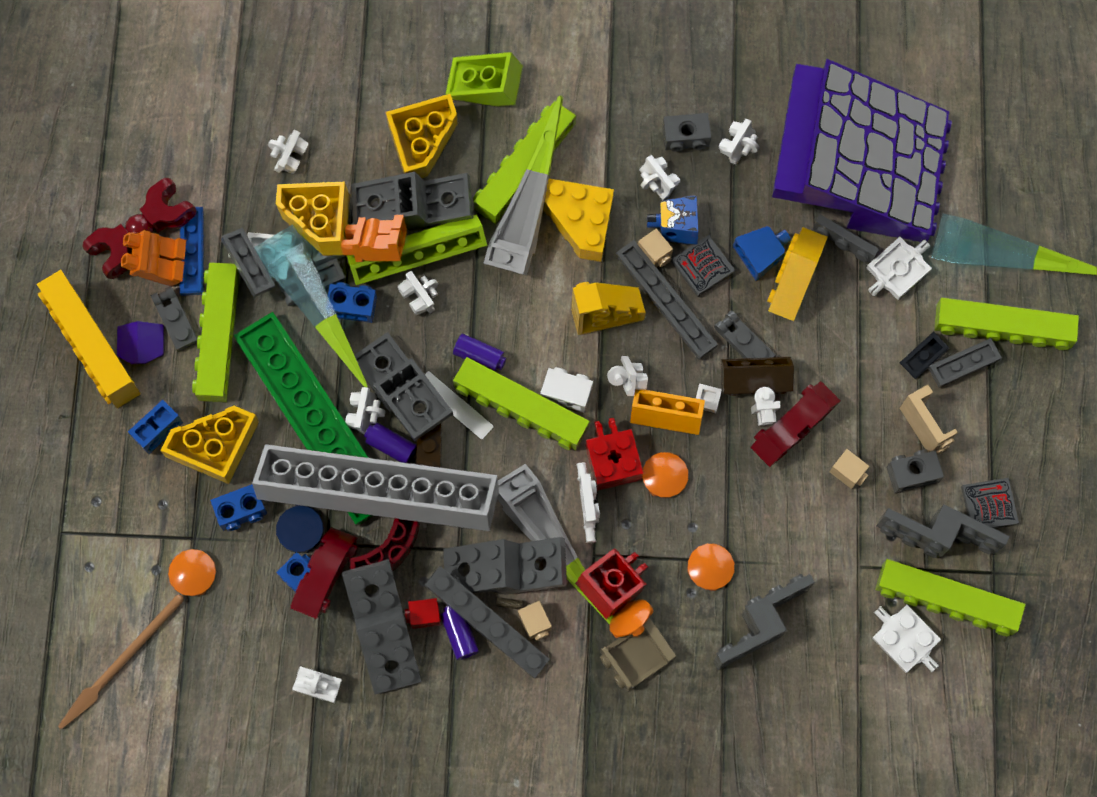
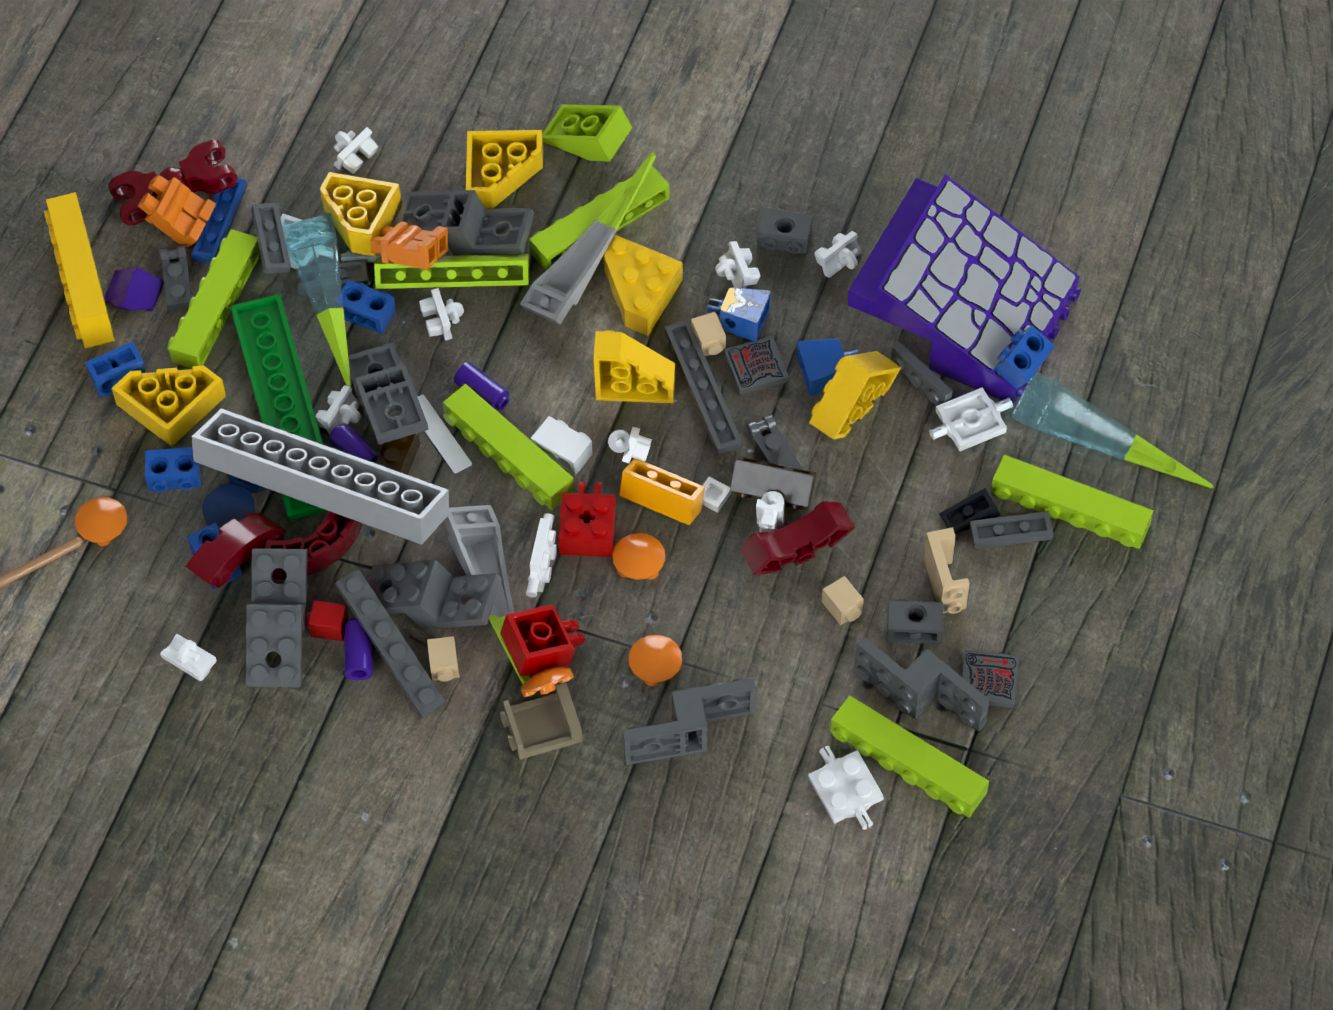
camera: 20 degrees right, 15 degrees down
none -> blue brick [994,326,1055,390]

